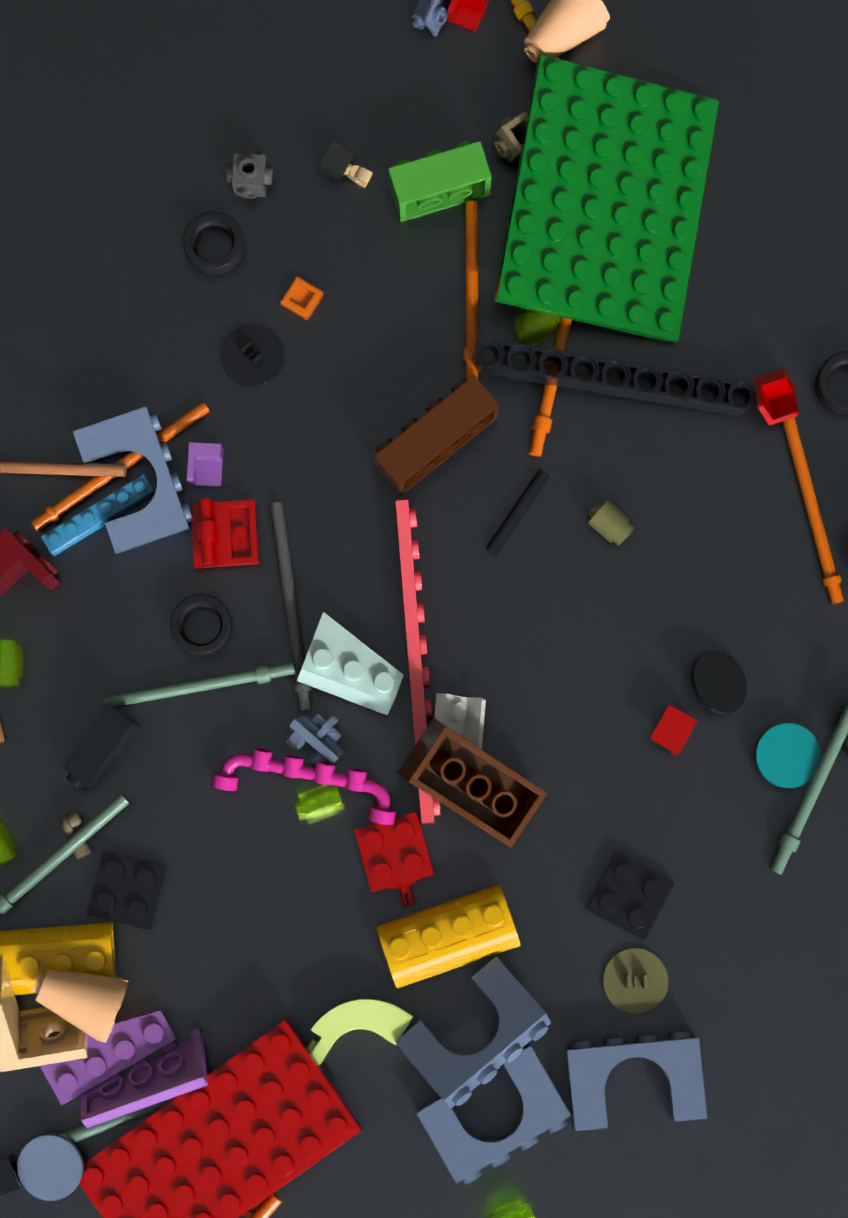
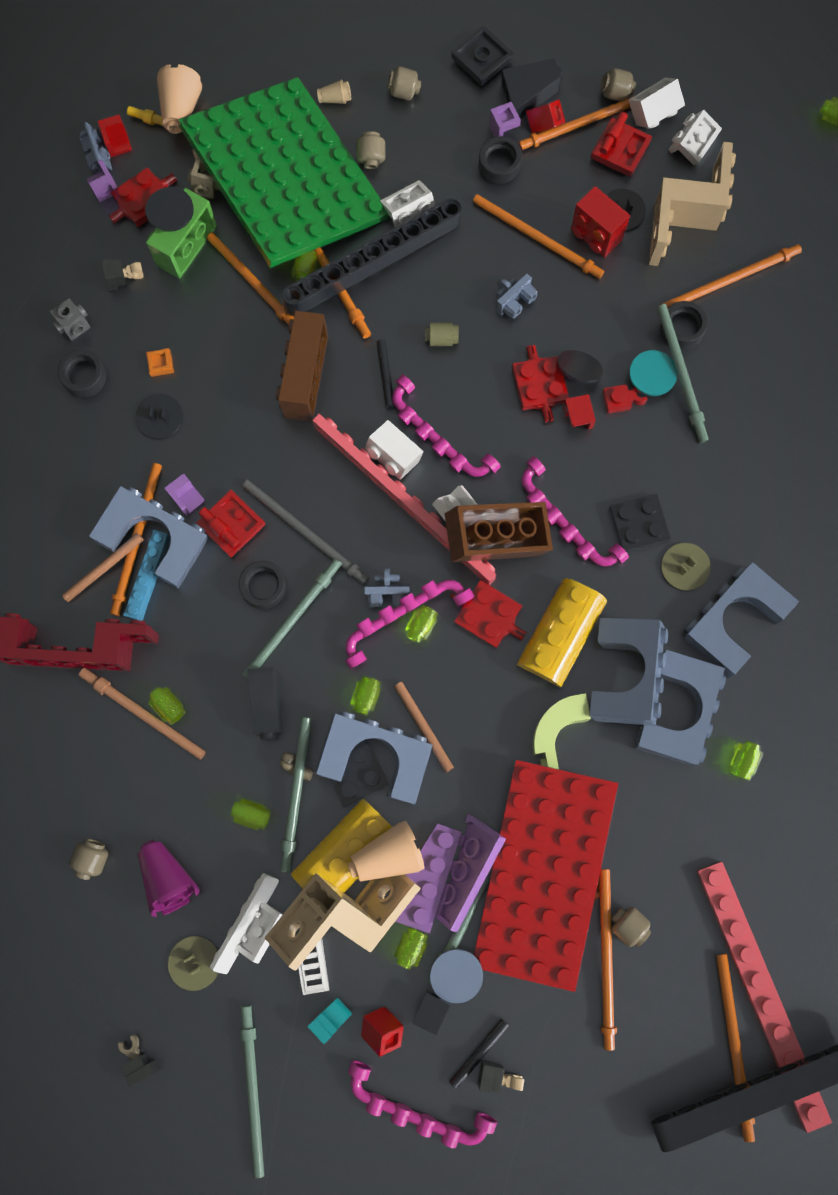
camera: 40 degrees left, 5 degrees down
light aqua wedge [297,612,404,715] -> none
red panel [754,368,799,426] -> none
none -> medium lavender panel [87,159,117,203]
none -> red plate [108,167,177,227]
none -> black piece [145,187,194,232]
none -> sand blue arch [314,711,433,805]
none -> tan cone [317,80,351,104]
none -> clear neon green brick [350,676,381,715]
none -> dark tan head [356,132,386,169]
none -> white brick [365,420,424,480]
none -> white bracket [380,180,435,227]
none -> dark tan head [387,66,421,101]
none -> dark pink bar [392,374,501,477]
none -> clear neon green brick [393,927,428,970]
none -> nougat bar [394,682,454,773]
none -> sand blue hips [496,274,538,319]
none -> red plate [511,345,569,423]
none -> dark pink bar [522,456,629,566]
none -> red plate [603,384,647,414]

